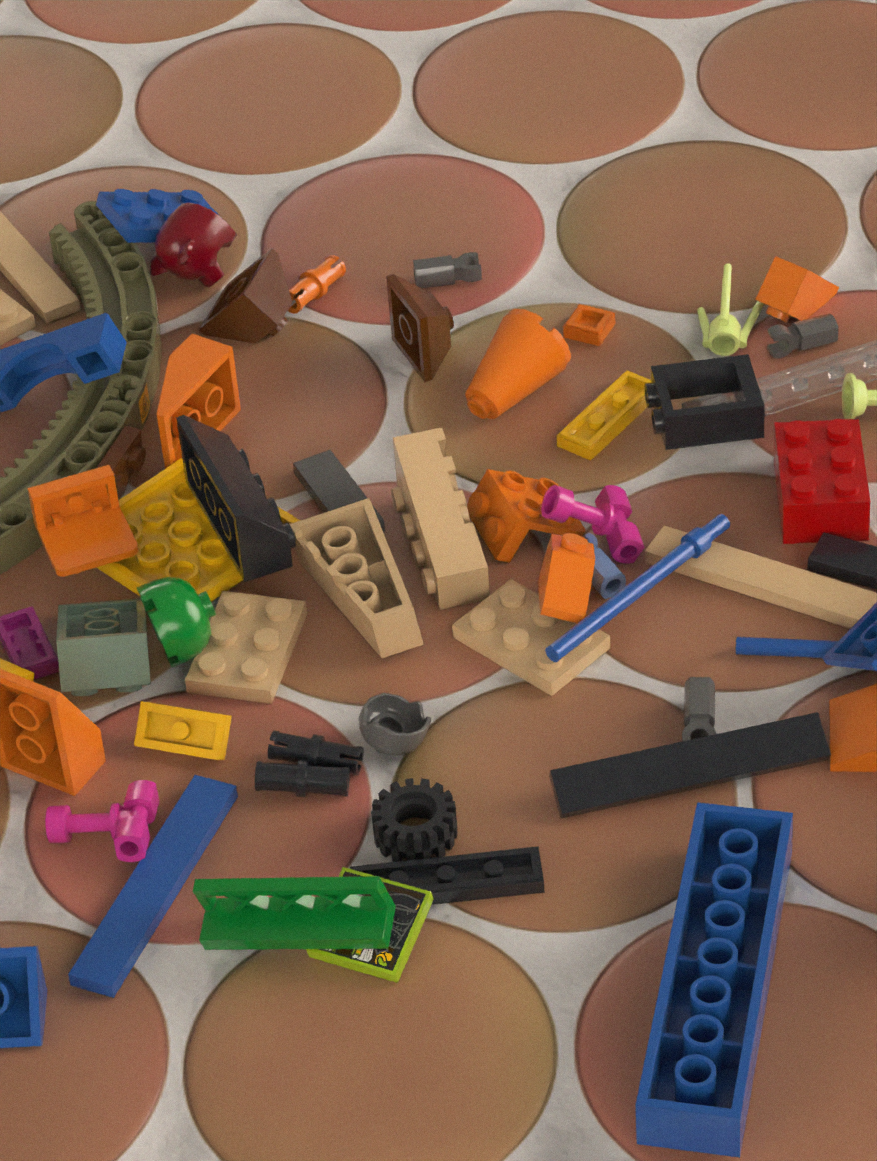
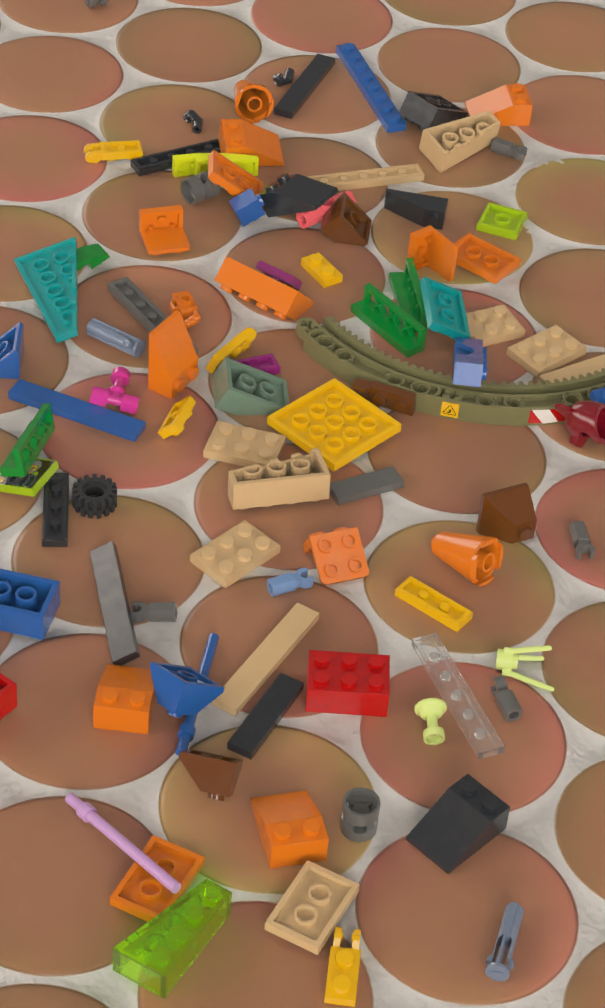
camera: 85 degrees right, 0 degrees up
orange bracket [27,465,139,577] -> none
green cylinder [137,577,216,668] -> none
orange slope [157,333,241,469] -> none
black slope [176,415,296,582] -> none
reddish brown slope [199,248,292,344] -> none
black pin [255,760,350,797] -> none
black pin [267,730,364,776] -> none
orange pin [288,255,346,314] -> none
dark grey hair [358,693,431,756] -> none
tan wedge [391,427,490,610] -> none
orange slope [538,533,595,623] -> none
dark pink bar [541,485,644,564] -> none
blue bar [545,514,730,662] -> none
orange tile [563,304,616,346] -> none
black window [644,354,765,450] -> none
orange slope [755,256,839,323] -> none

